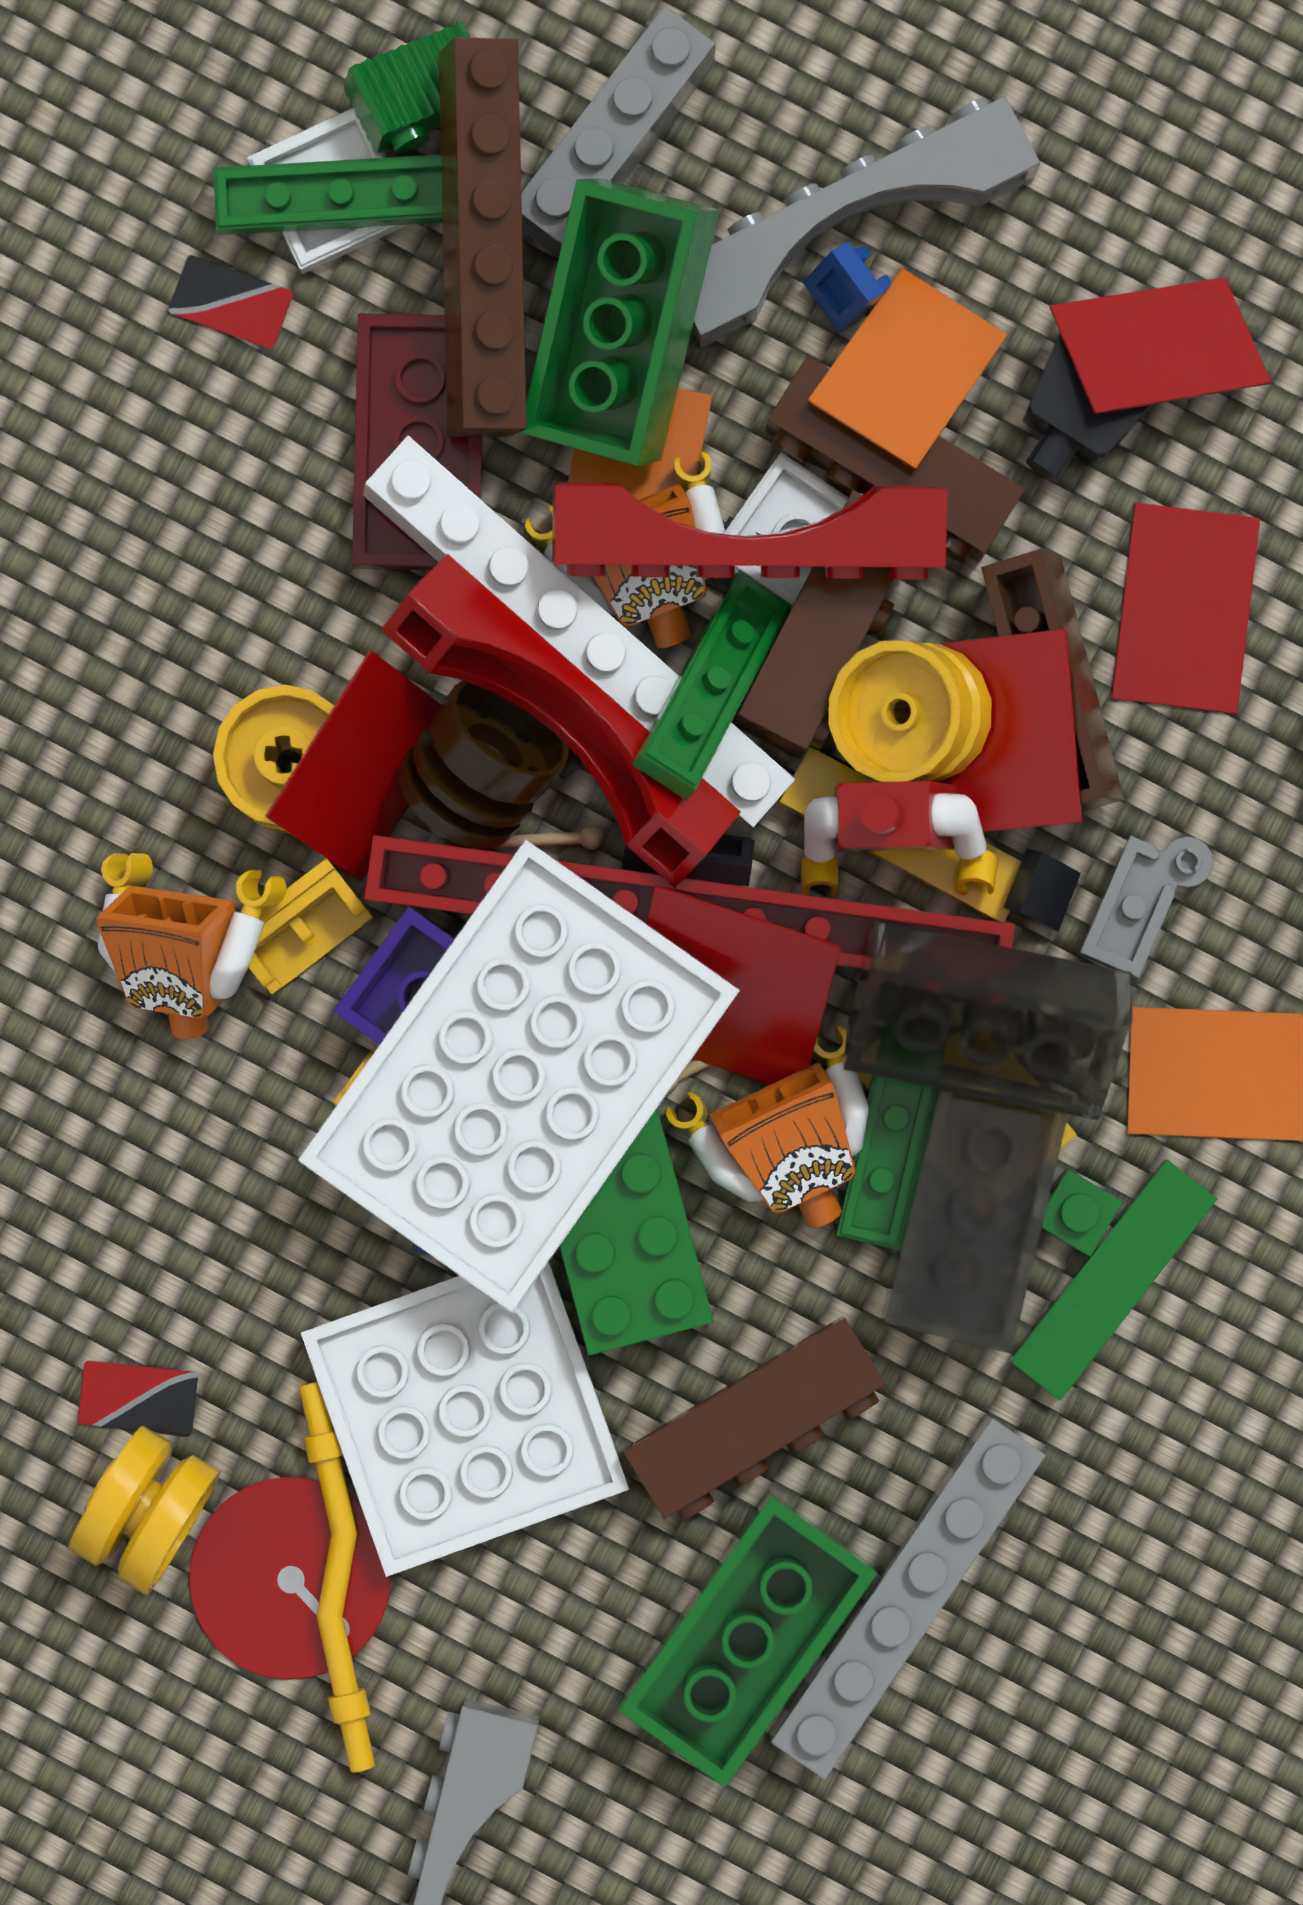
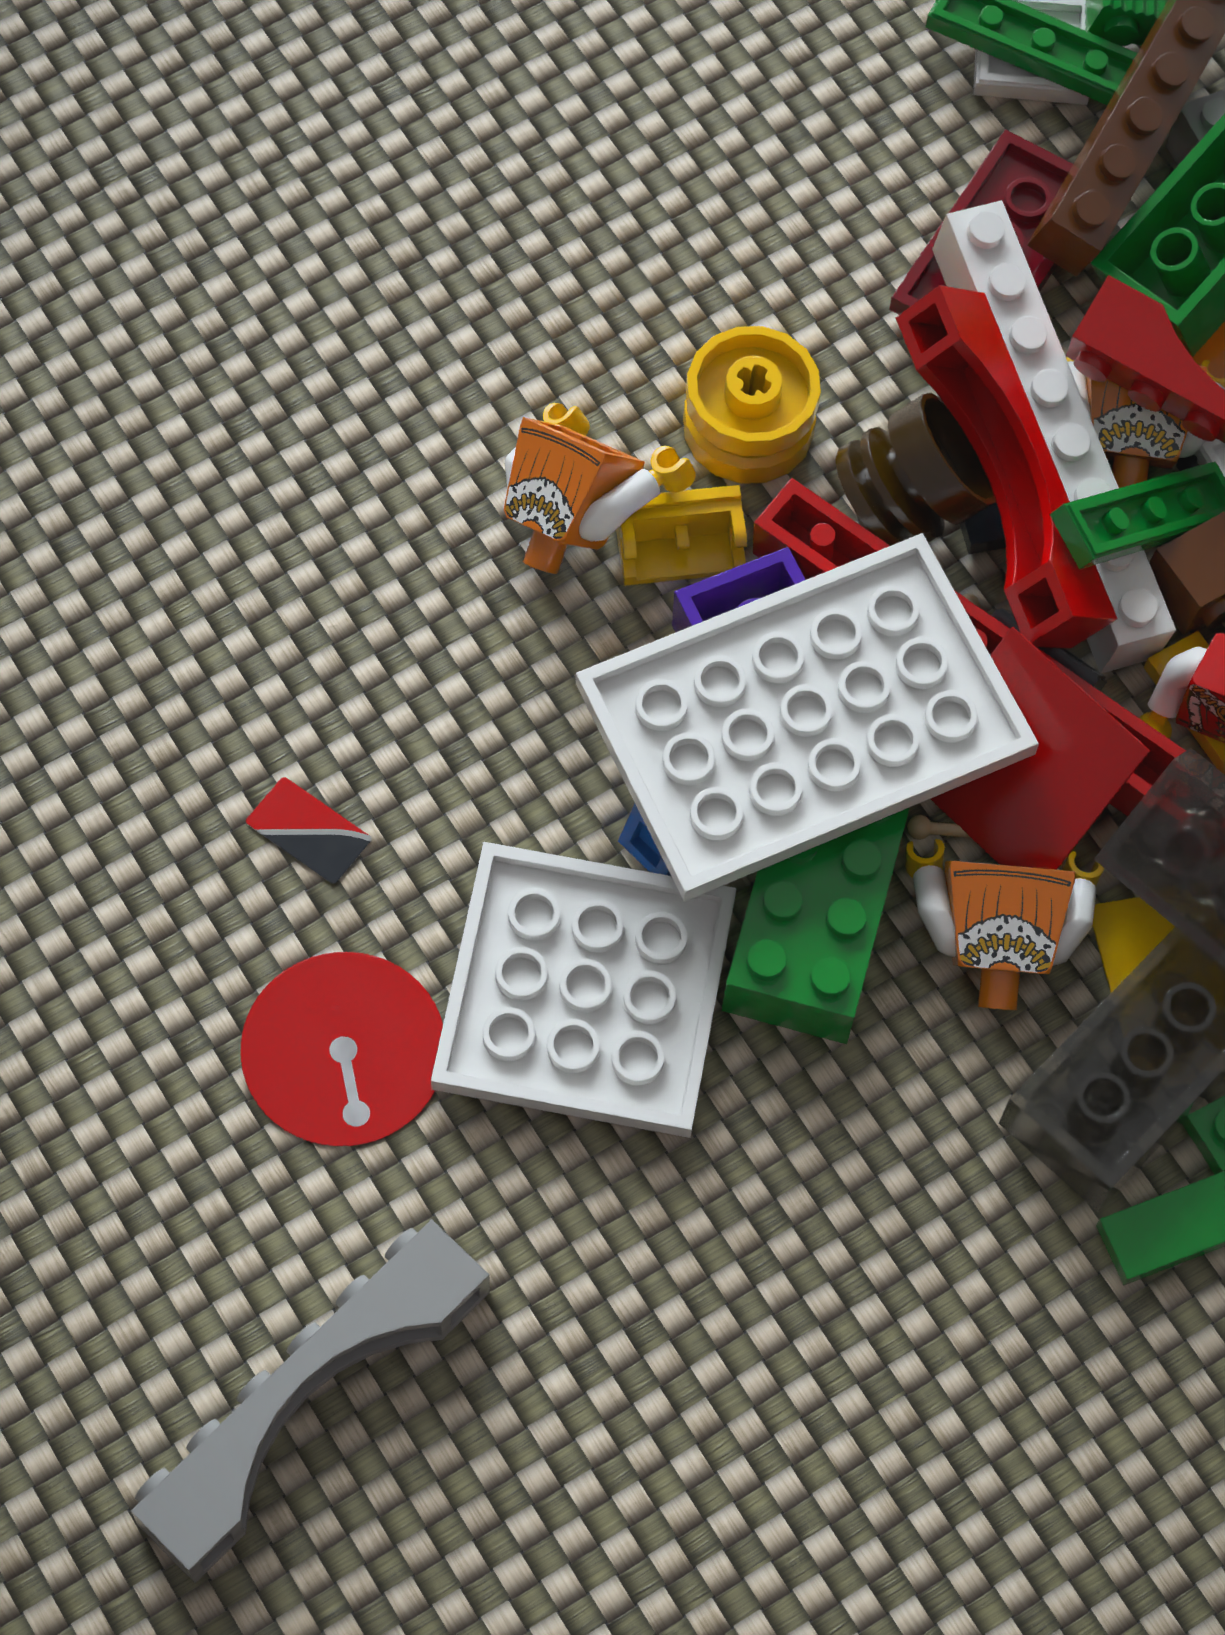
camera: 25 degrees right, 20 degrees down
yellow wheel [68,1425,221,1596] -> none
sticker [168,255,293,349] -> none
red piece [265,649,441,881] -> none
yellow bar [298,1381,376,1773] -> none
green brick [618,1491,878,1788] -> none
reddish brown brick [624,1316,886,1521] -> none
light grey arch [769,1414,1046,1780] -> none
green tile [835,987,956,1250] -> none

